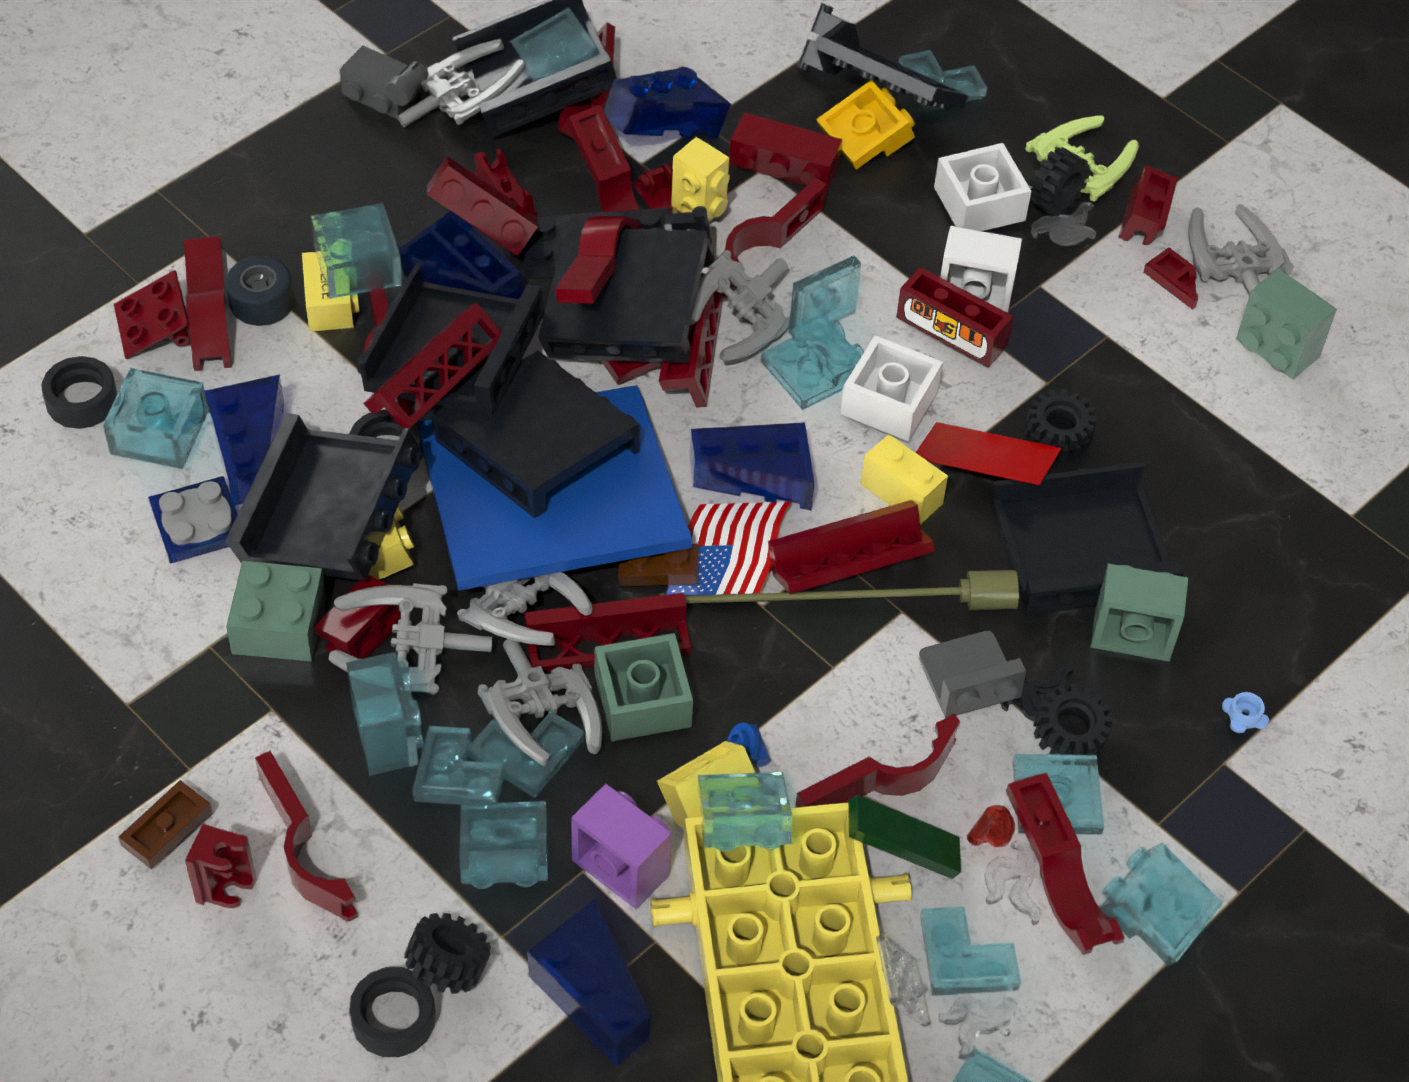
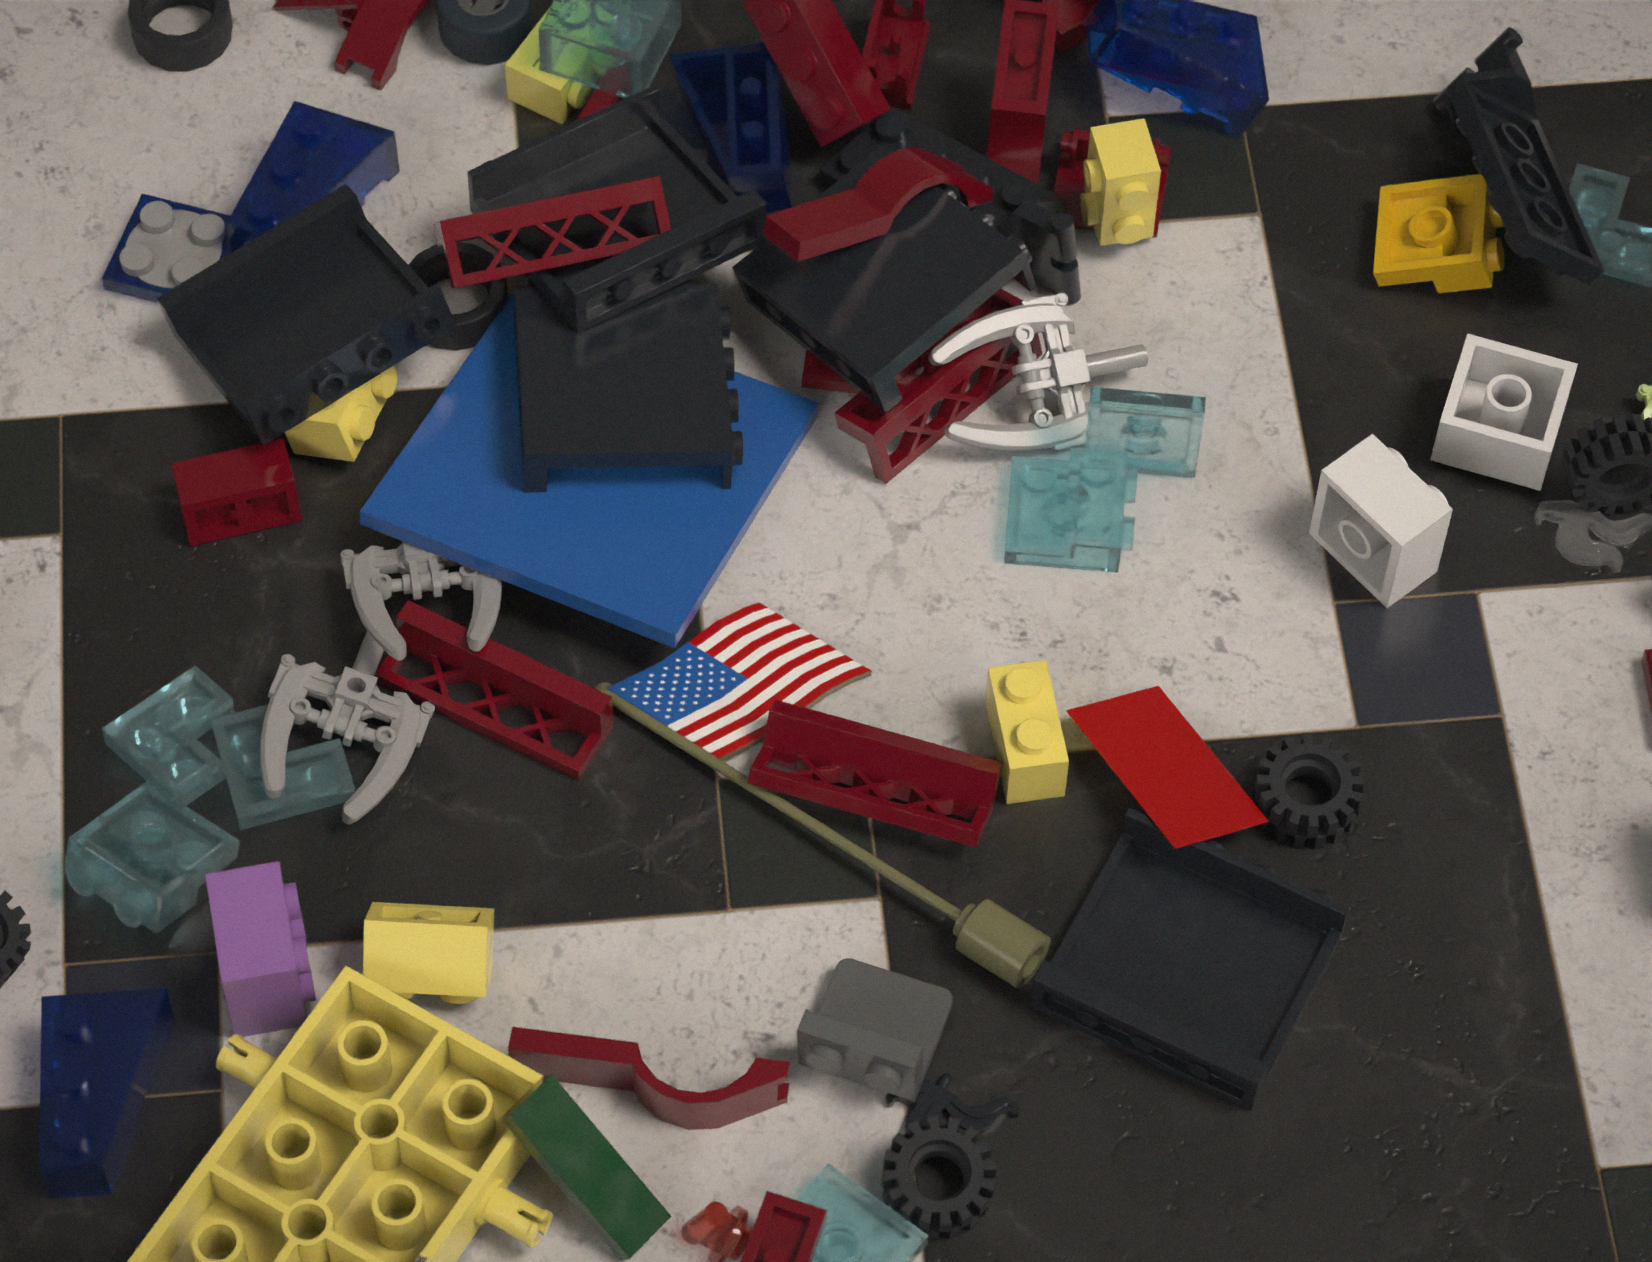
camera: 40 degrees right, 5 degrees up
clear light blue brick [103,368,209,469] -> none
sand green brick [226,561,326,662] -> none
light grey bar [329,583,492,695] -> none
clear light blue brick [346,652,424,776] -> none
sand green brick [595,633,693,742] -> none
reddish brown plate [618,544,700,586] -> none
clear blue wedge [690,422,815,511] -> none
clear light blue plate [698,772,792,851] -> none
dark red piece [722,178,827,298] -> none
blue plate [727,723,771,767] -> none
dark red brick [729,112,843,192] -> none
white brick [840,335,943,442] -> none
dark red brick [896,267,1013,367] -> none
sand green brick [1090,563,1188,662] -> none

